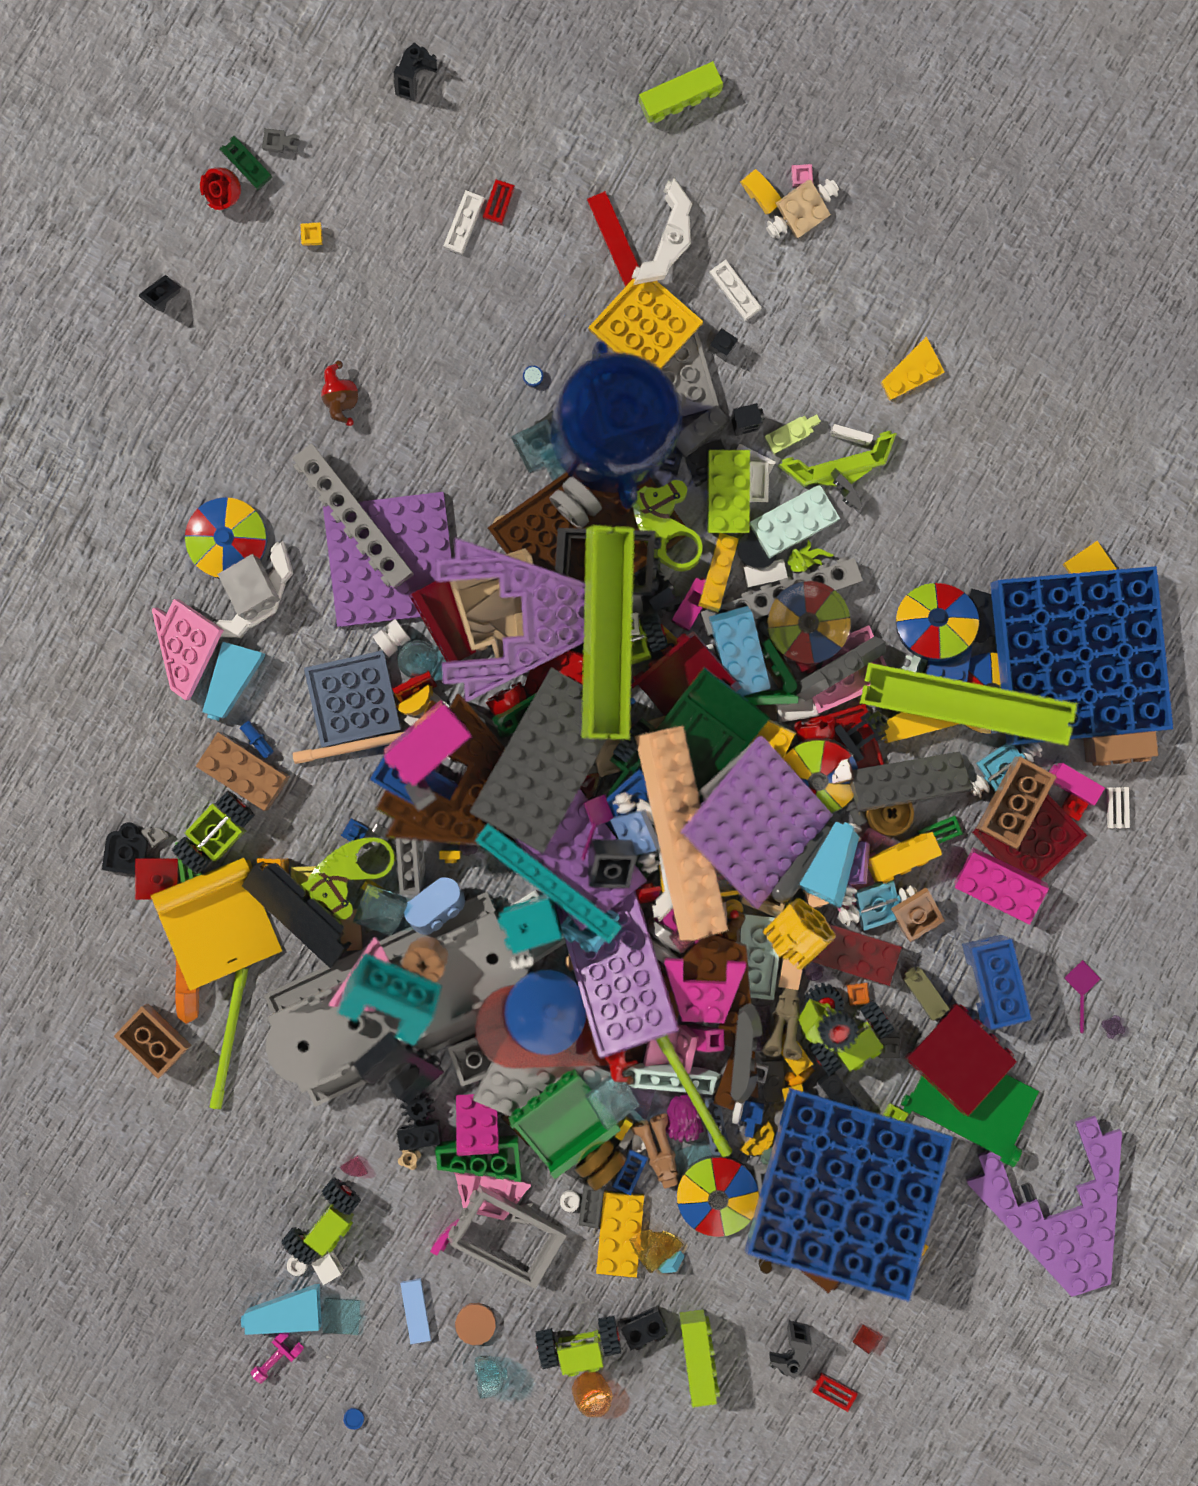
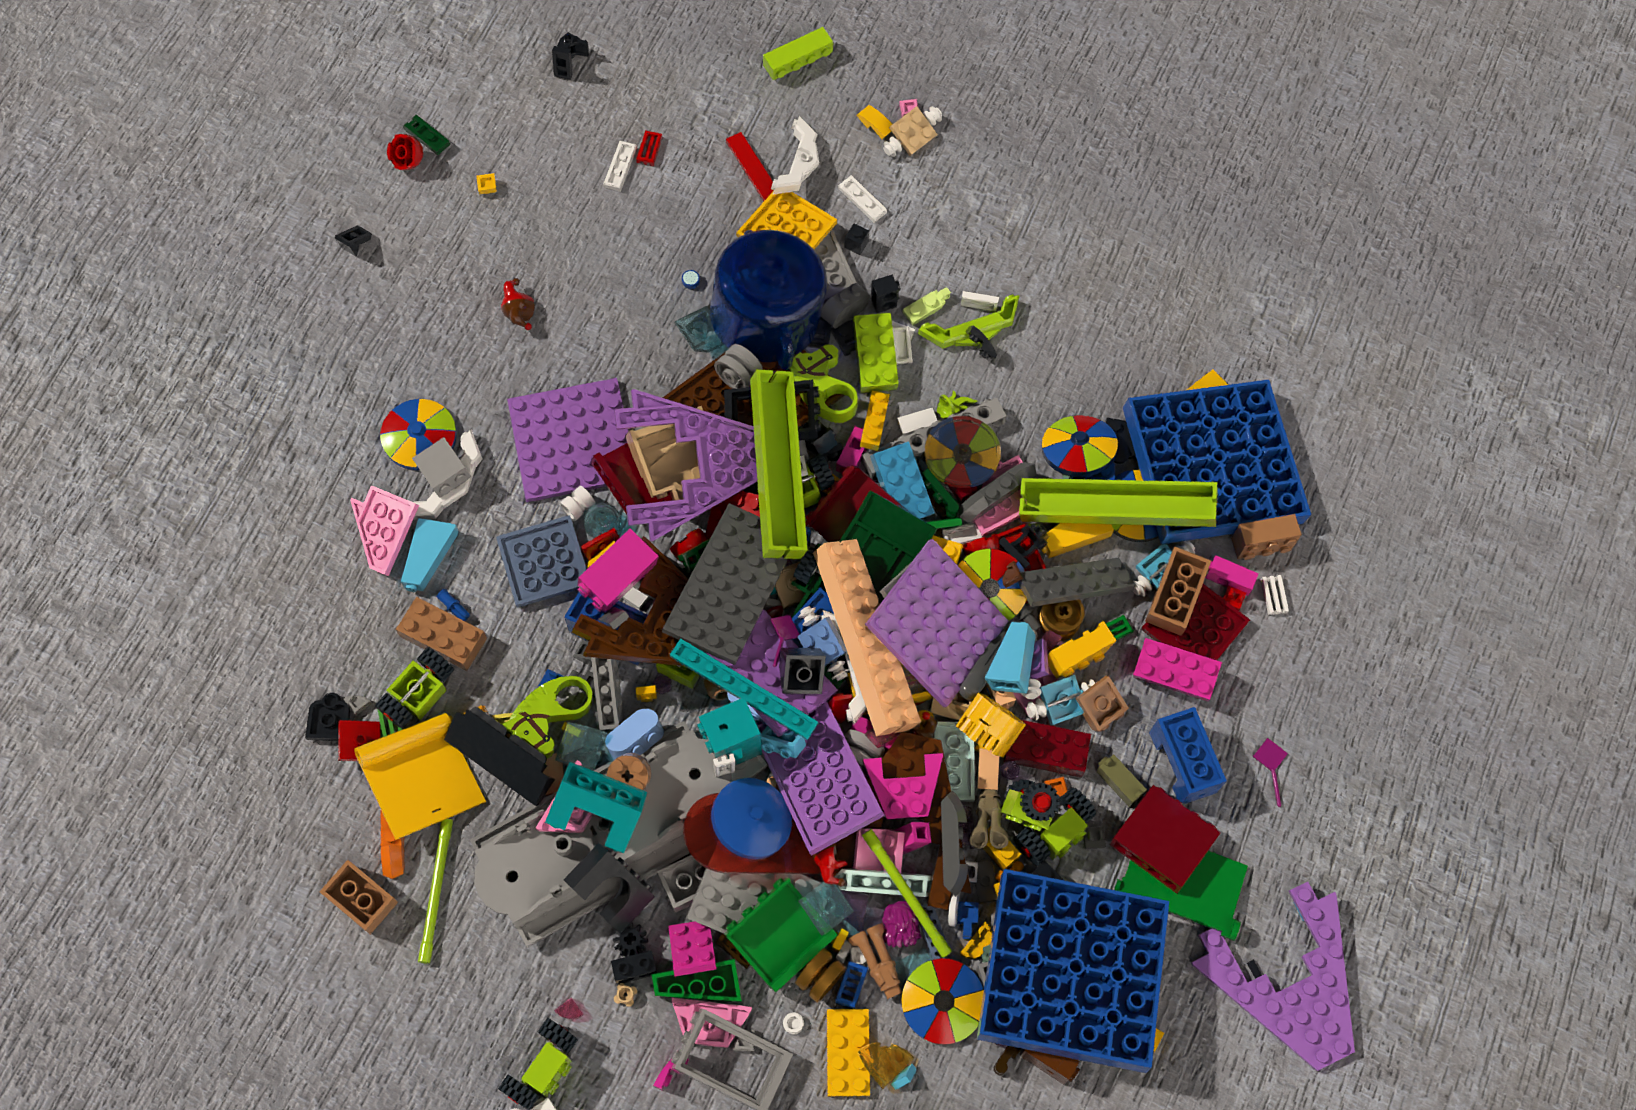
camera: 10 degrees left, 20 degrees down
dark grey plate [262,128,300,153] -> none
light grey brick [292,443,414,589] -> none
light nougat piece [293,732,403,764] -> none
dark grey plate [579,1183,604,1228] -> none
black tile [738,530,777,570] -> none
light aqua plate [750,484,840,558] -> none
yellow wing [881,336,945,401] -> none
clear purple plate [1101,1015,1126,1039] -> none

